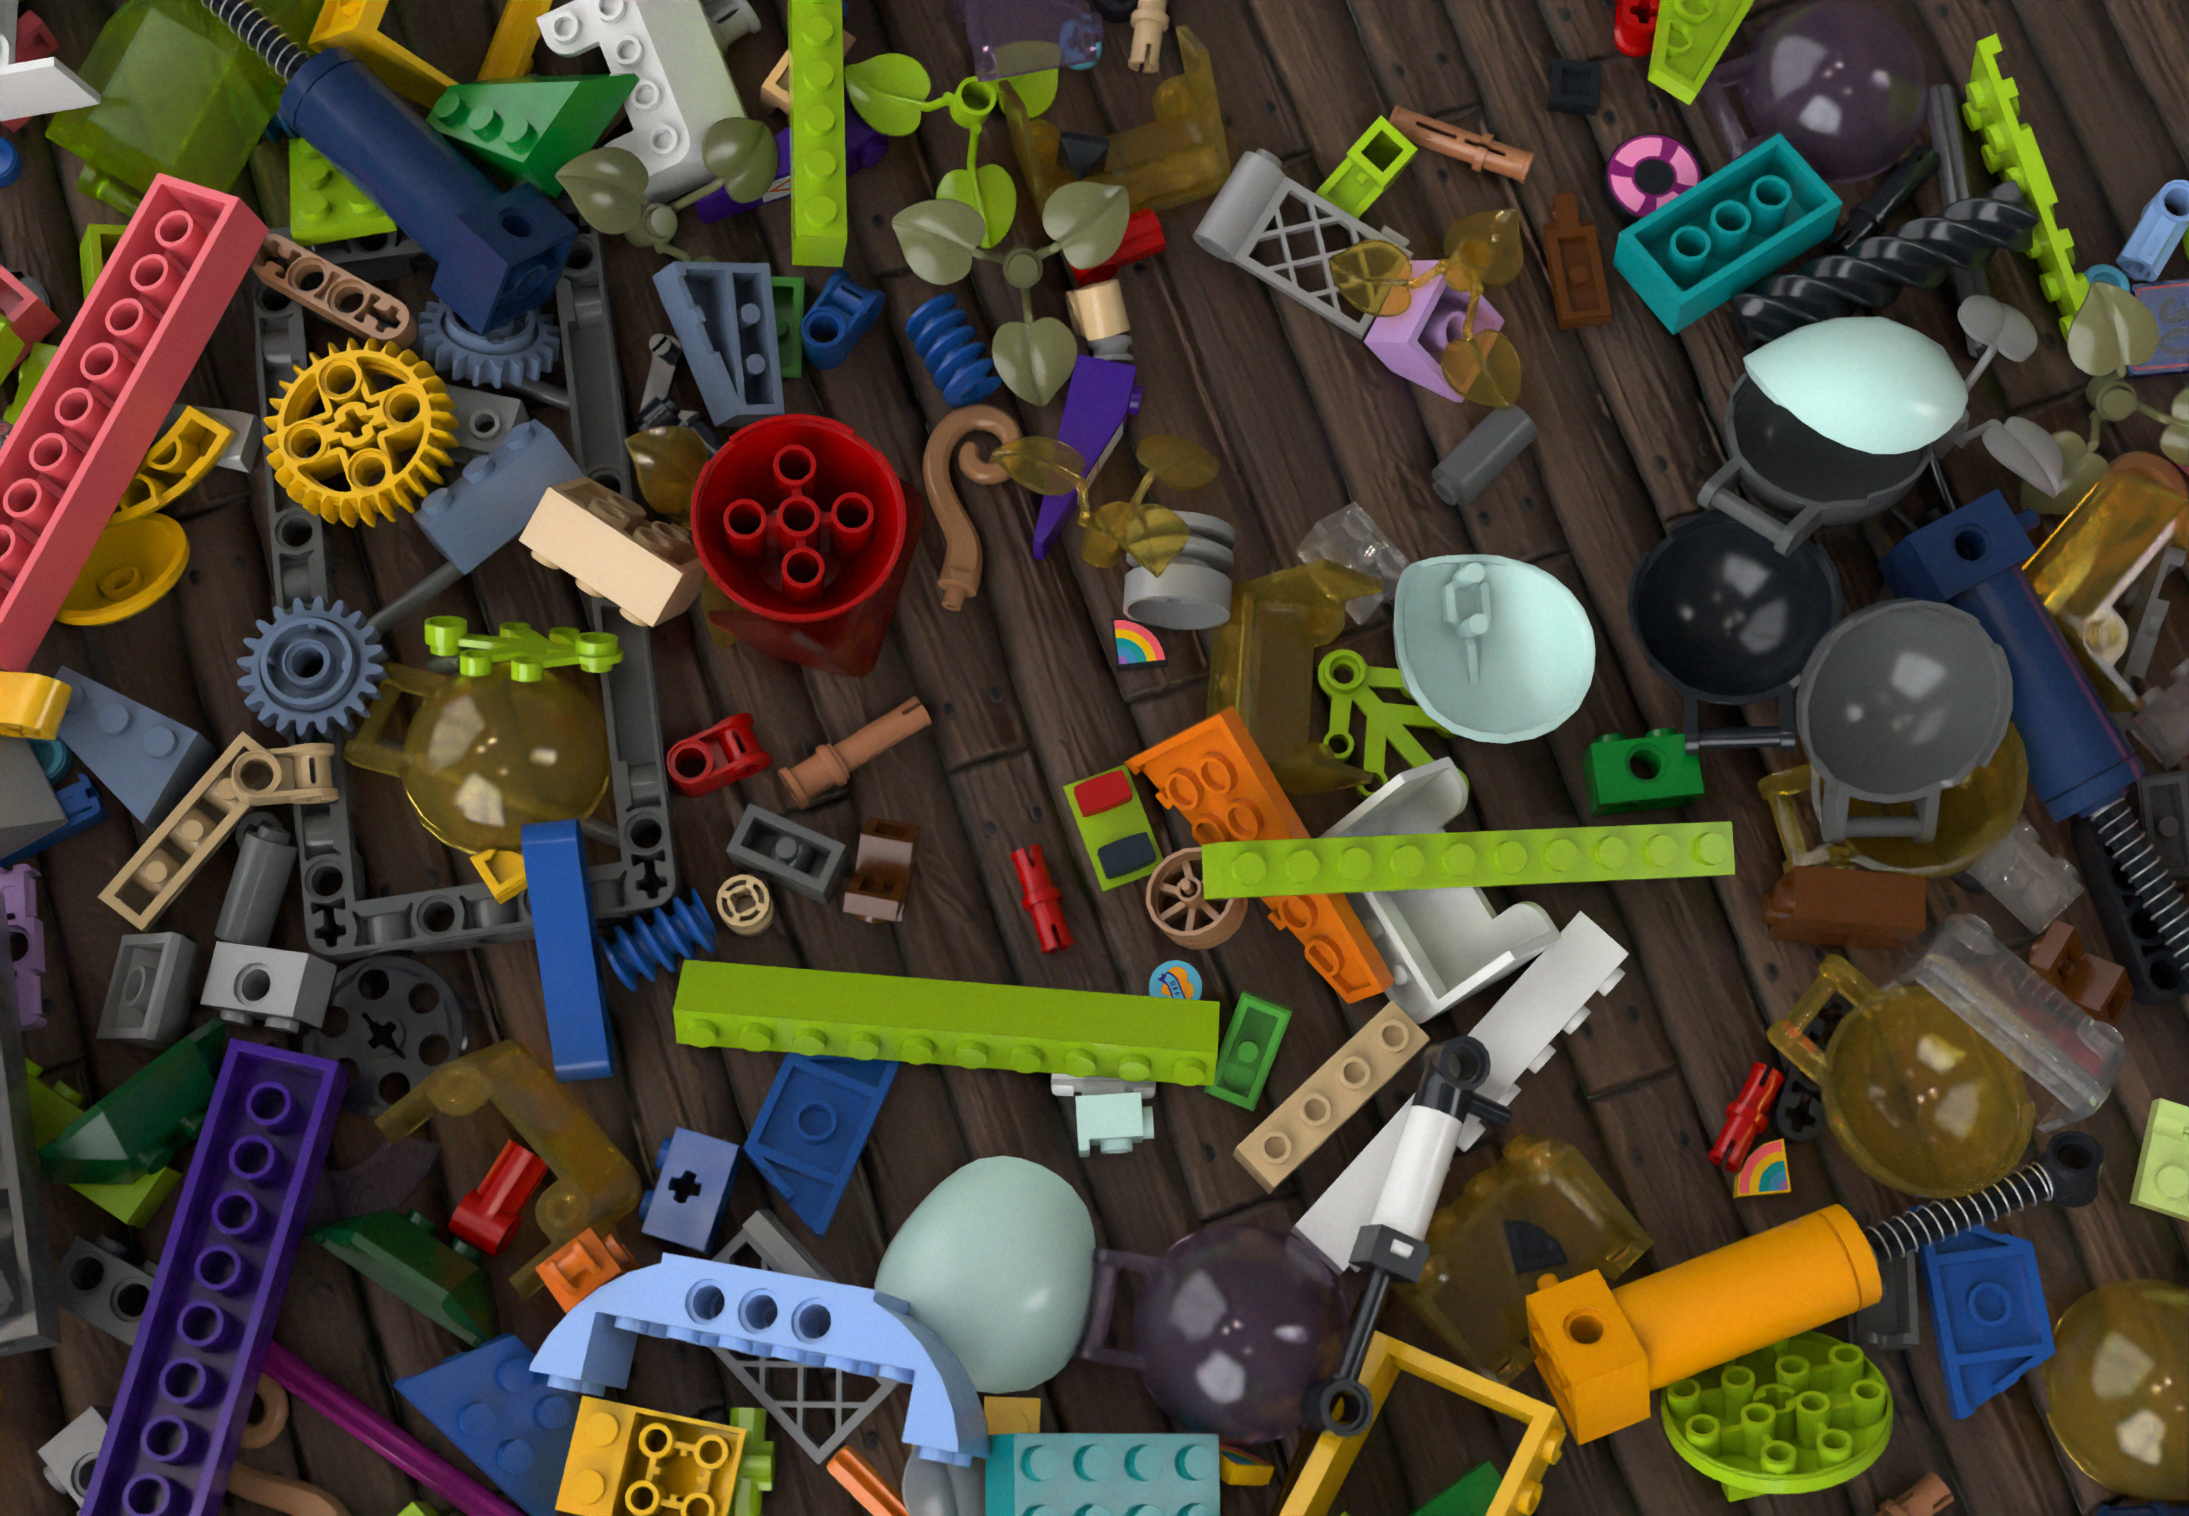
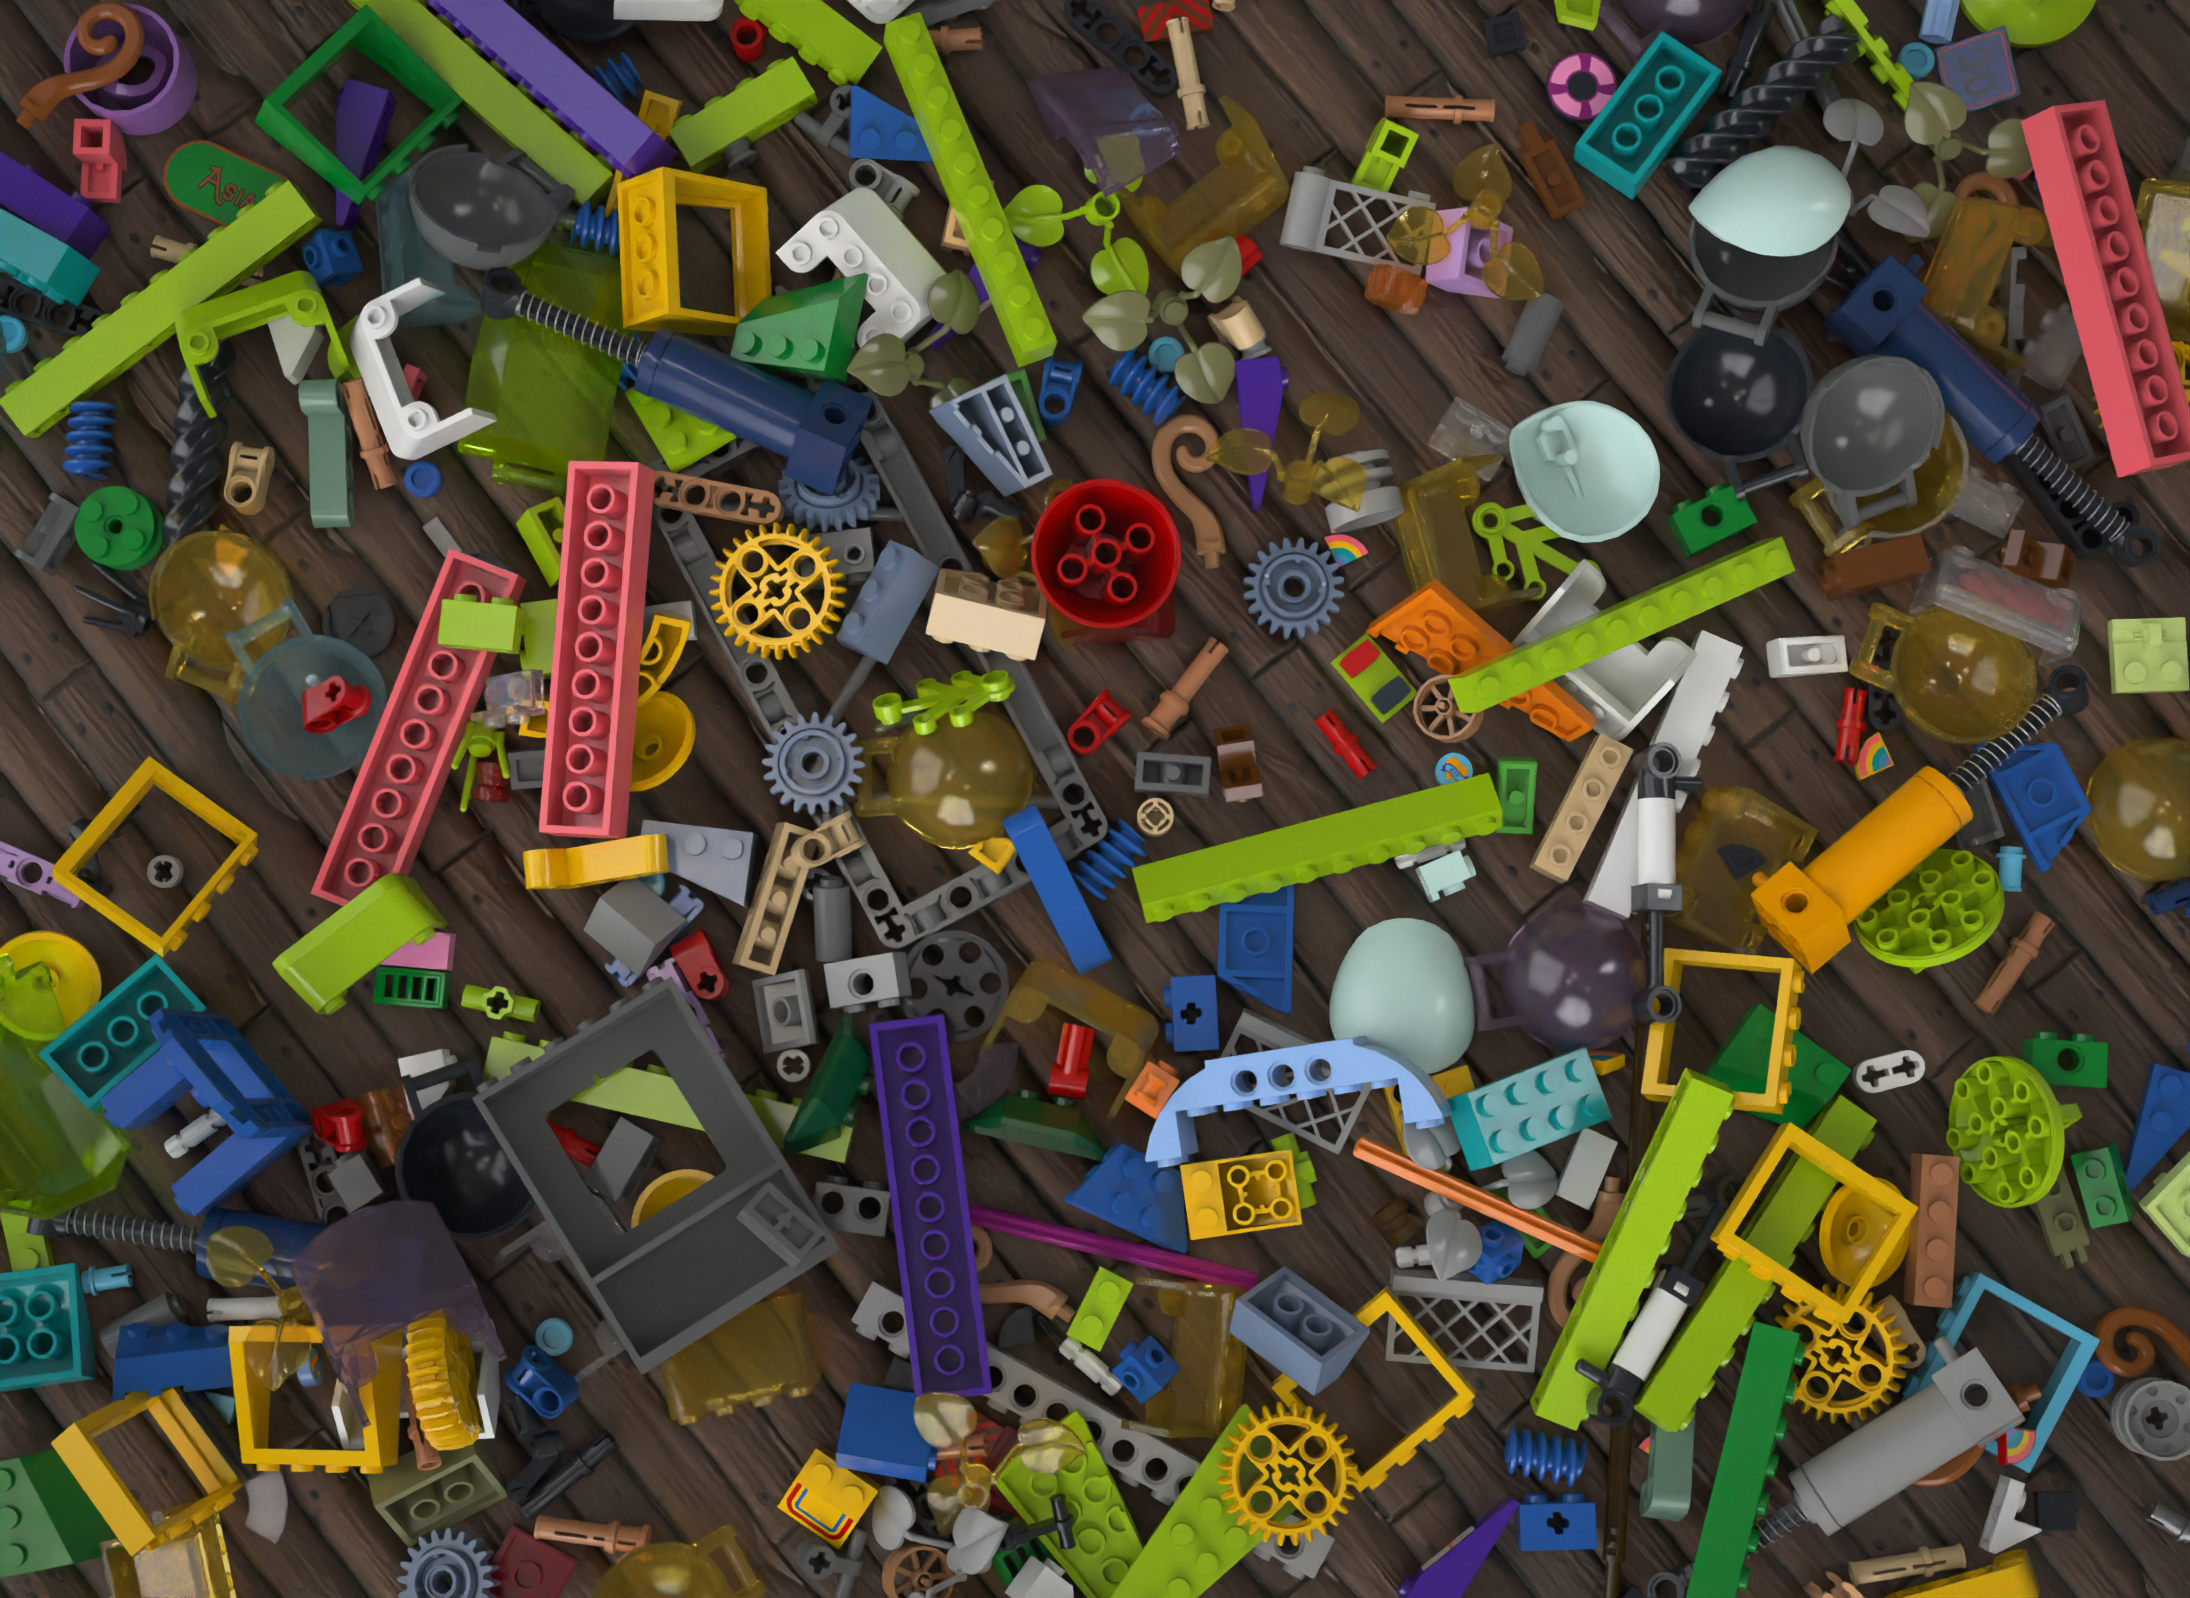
camera: 15 degrees left, 10 degrees up
black slope [1055,131,1110,180] -> none
none -> red piece [669,928,730,1001]
none -> light grey bush [777,1049,812,1082]
none -> medium azure tile [1148,337,1184,375]
none -> sand blue gear [1243,537,1344,639]
none -> clear orange gear [1364,264,1428,316]
none -> white slope [1766,635,1848,678]
none -> medium azure pin [1996,846,2026,892]

